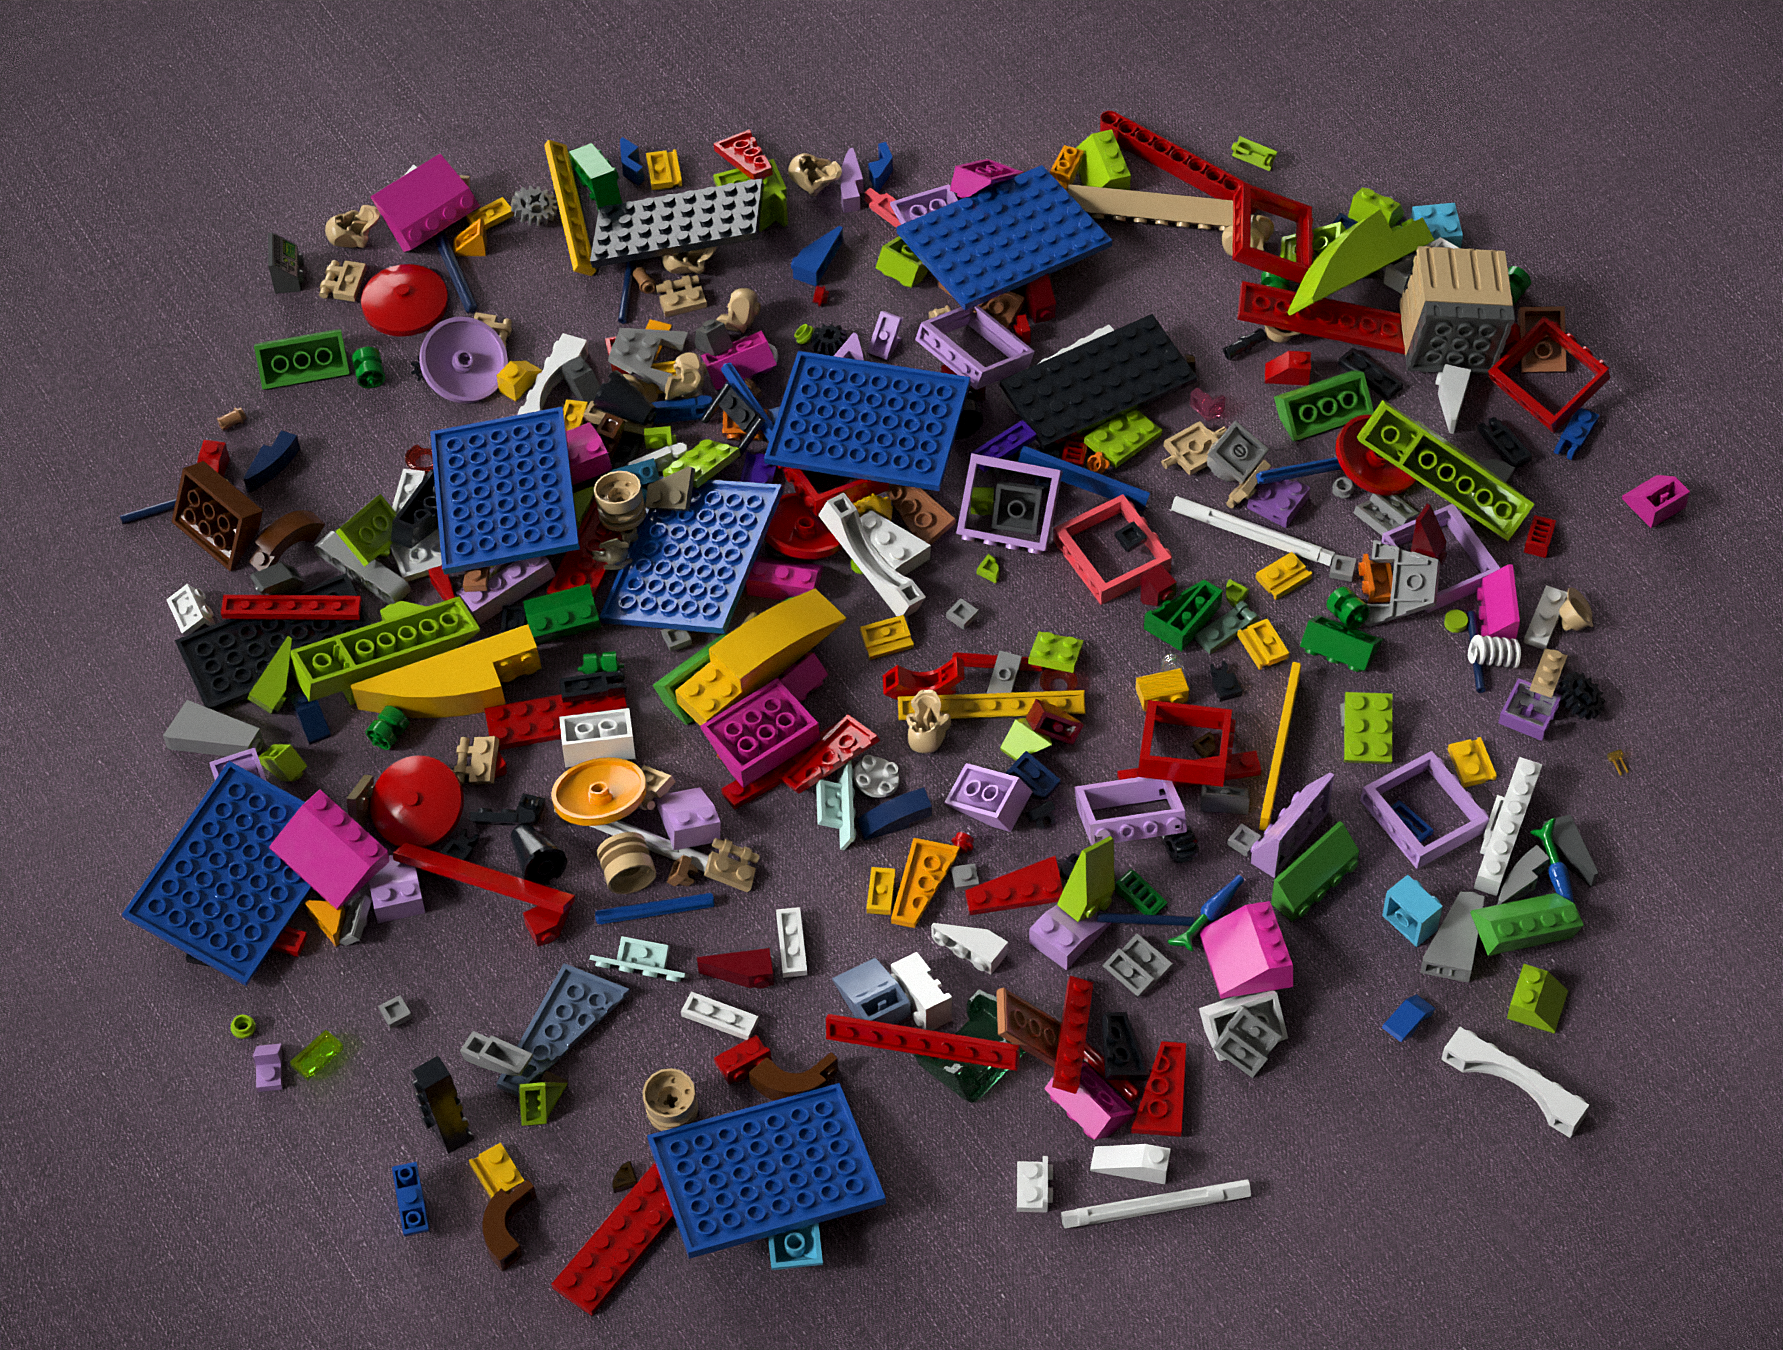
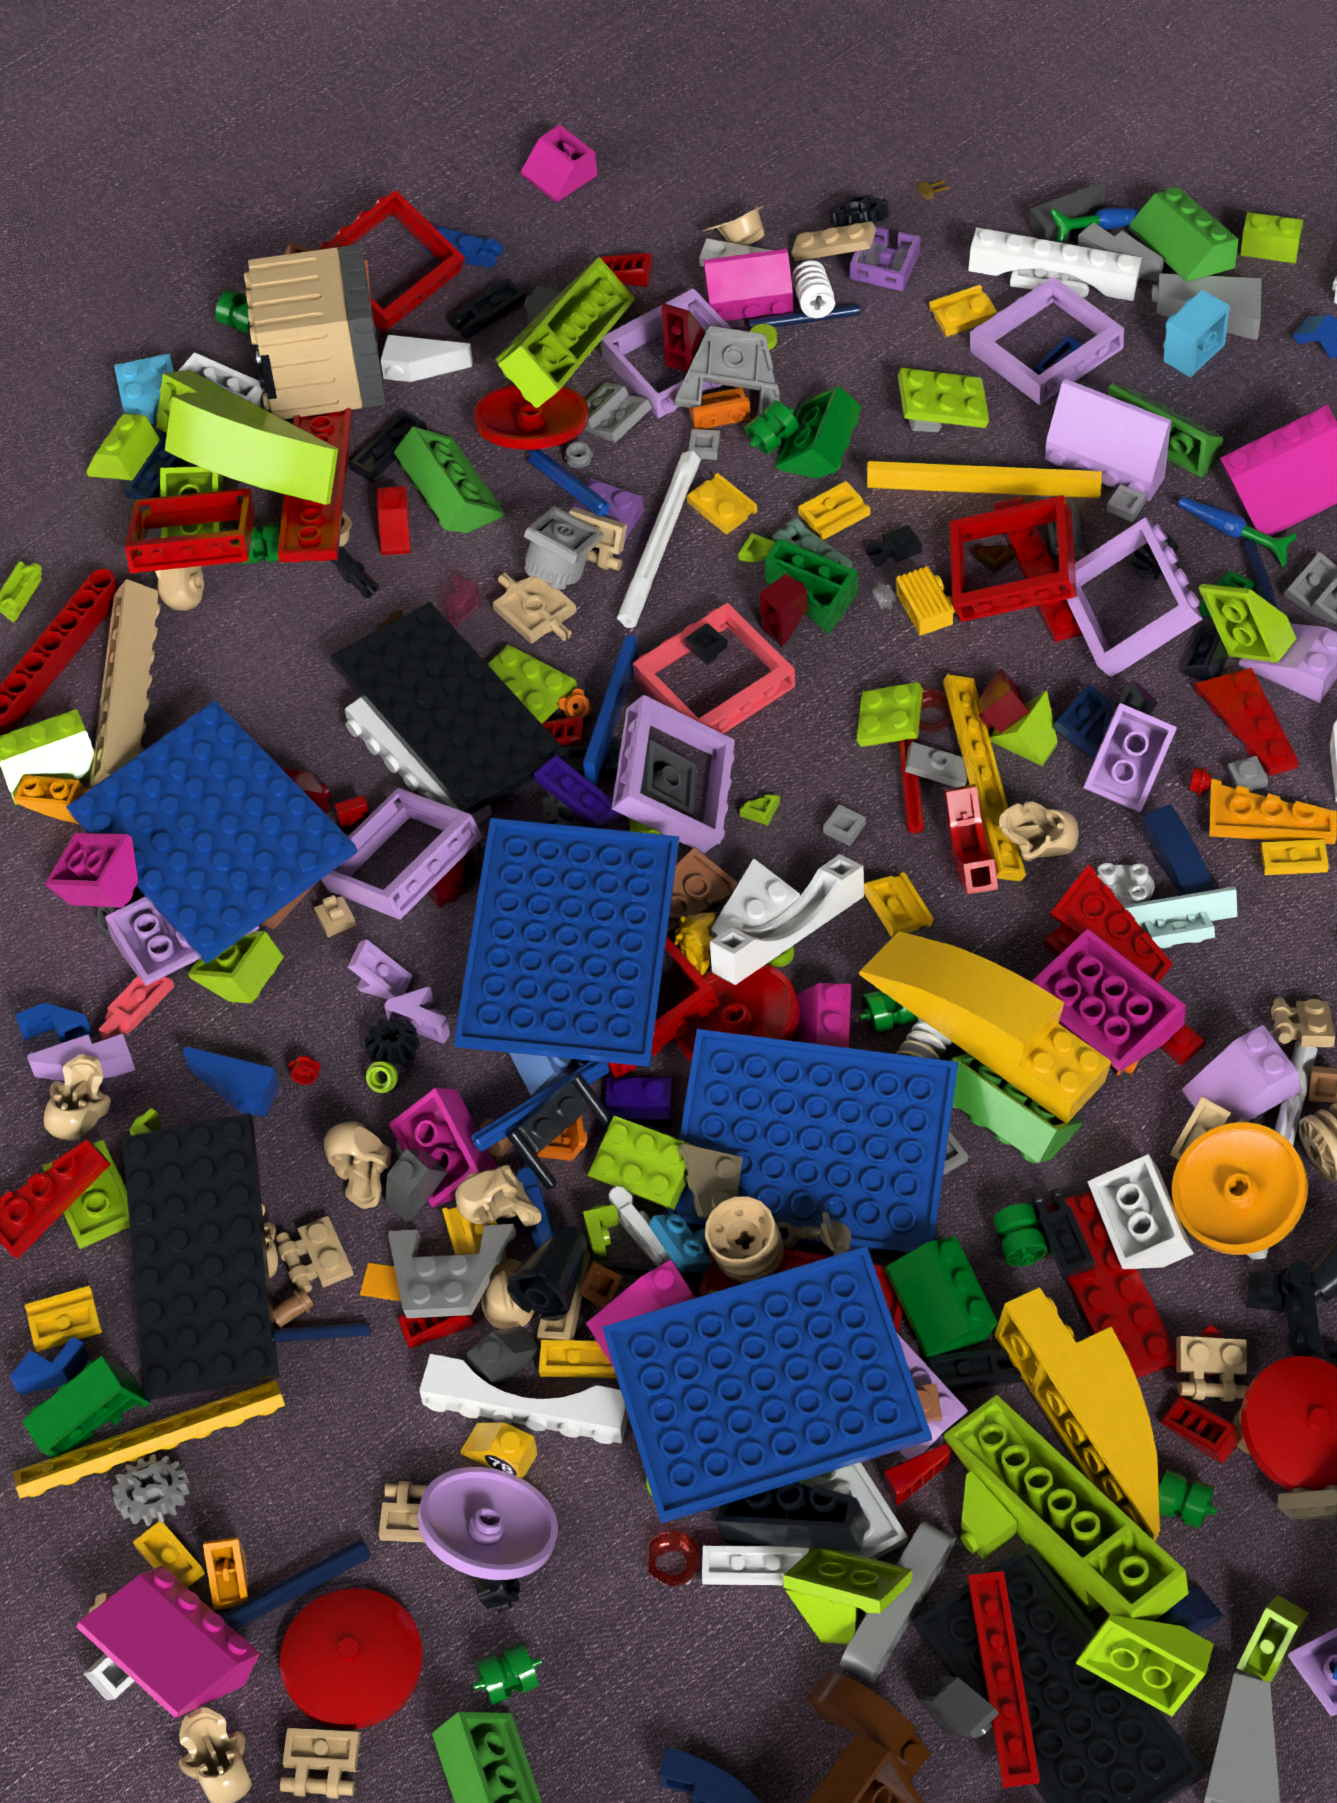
camera: 95 degrees left, 0 degrees up
none -> red slope [1160,1395,1241,1464]

